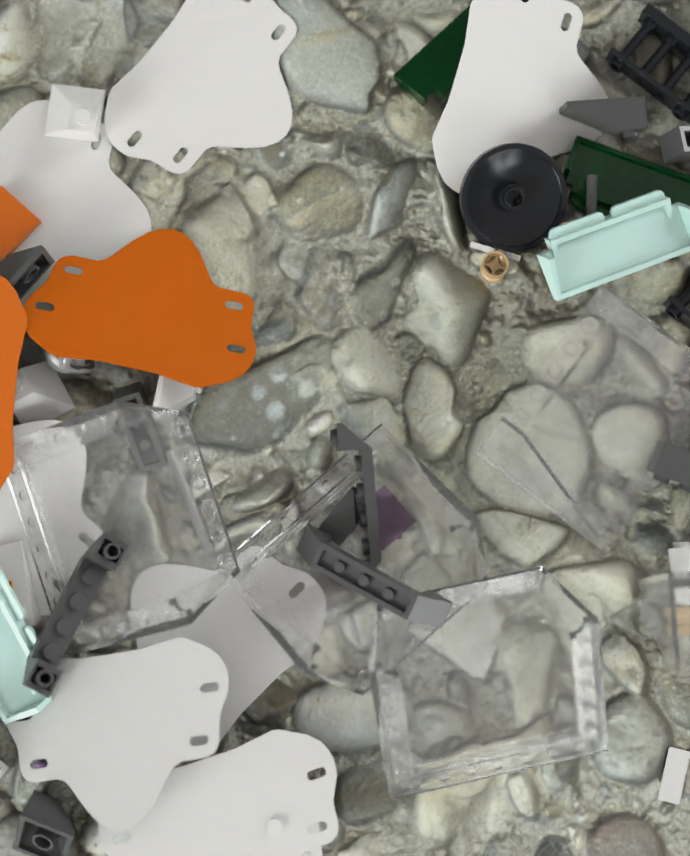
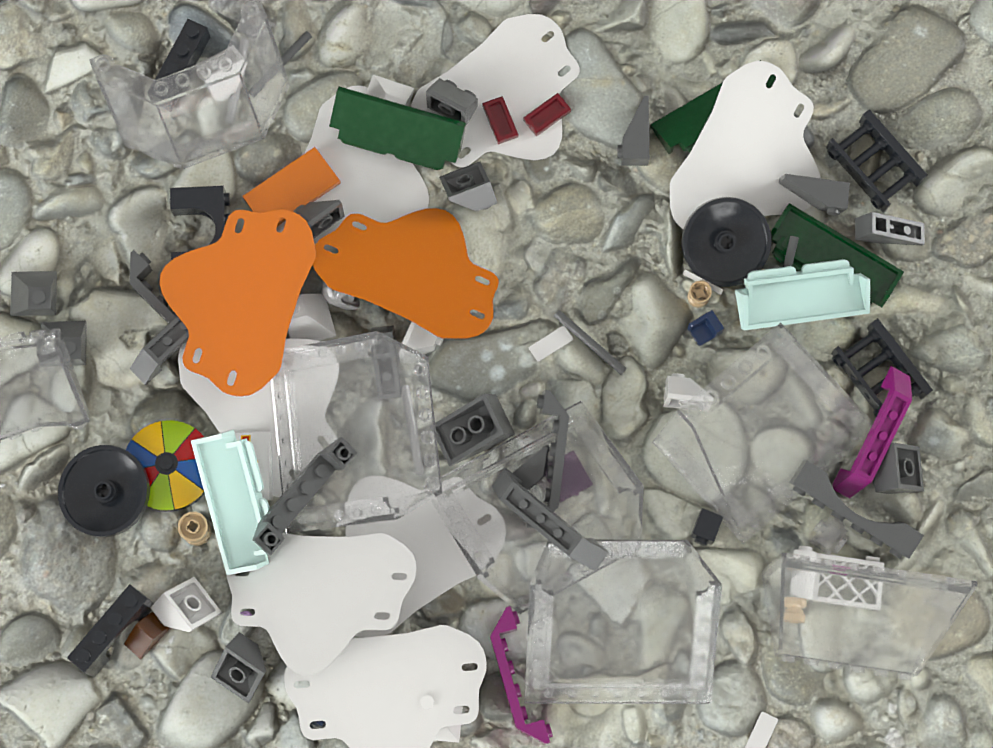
camera: 10 degrees right, 5 degrees down
none -> dark green slope [329,86,466,170]
none -> dark grey slope [426,78,478,125]
none -> dark grey slope [430,393,515,466]
none -> dark grey slope [439,161,498,211]
none -> dark red tile [482,96,519,145]
none -> magenta slope [490,606,553,744]
none -> dark red tile [523,93,571,137]
none -> white sticker [529,325,573,362]
none -> dark grey bar [554,310,627,375]
none -> dark grey slope [617,96,650,166]
none -> white slope [663,373,713,412]
none -> dark blue panel [687,310,724,346]
none -> black brick [690,508,724,546]

